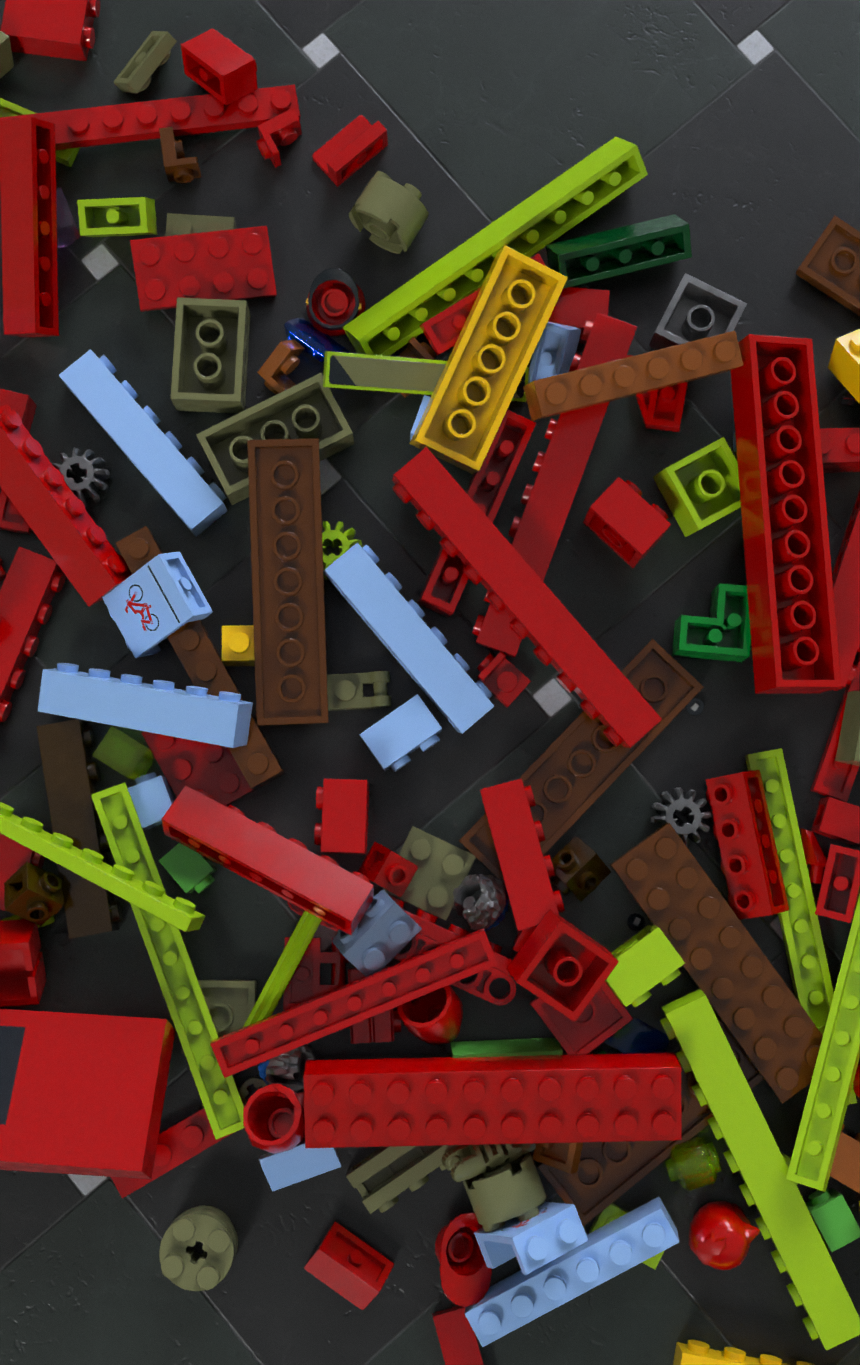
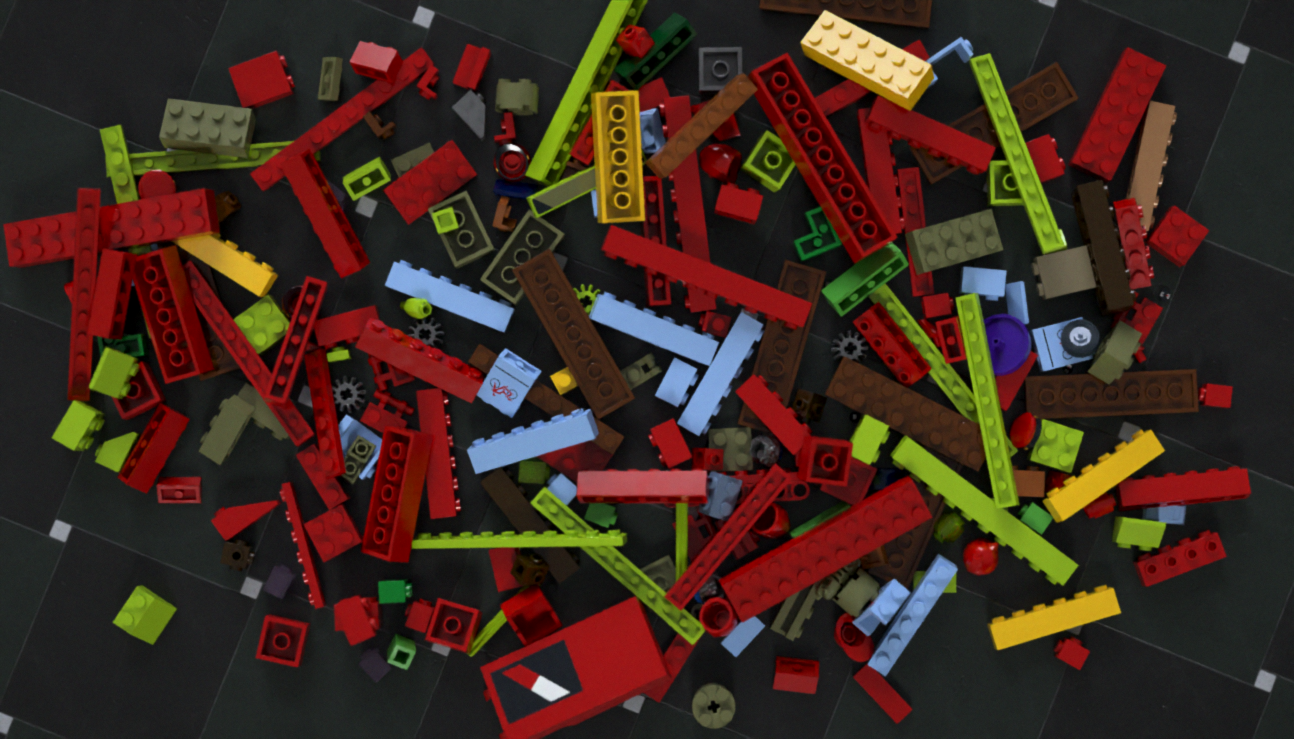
camera: 25 degrees left, 5 degrees up
none -> lime plant [400,298,432,319]
none -> lime plate [432,207,459,235]
none -> flat silver slope [452,90,487,141]
none -> red bracket [494,112,517,145]
none -> red brick [616,24,655,58]
none -> light blue brick [677,312,765,436]
none -> red piece [699,143,742,184]
none -> bright green brick [821,242,909,317]

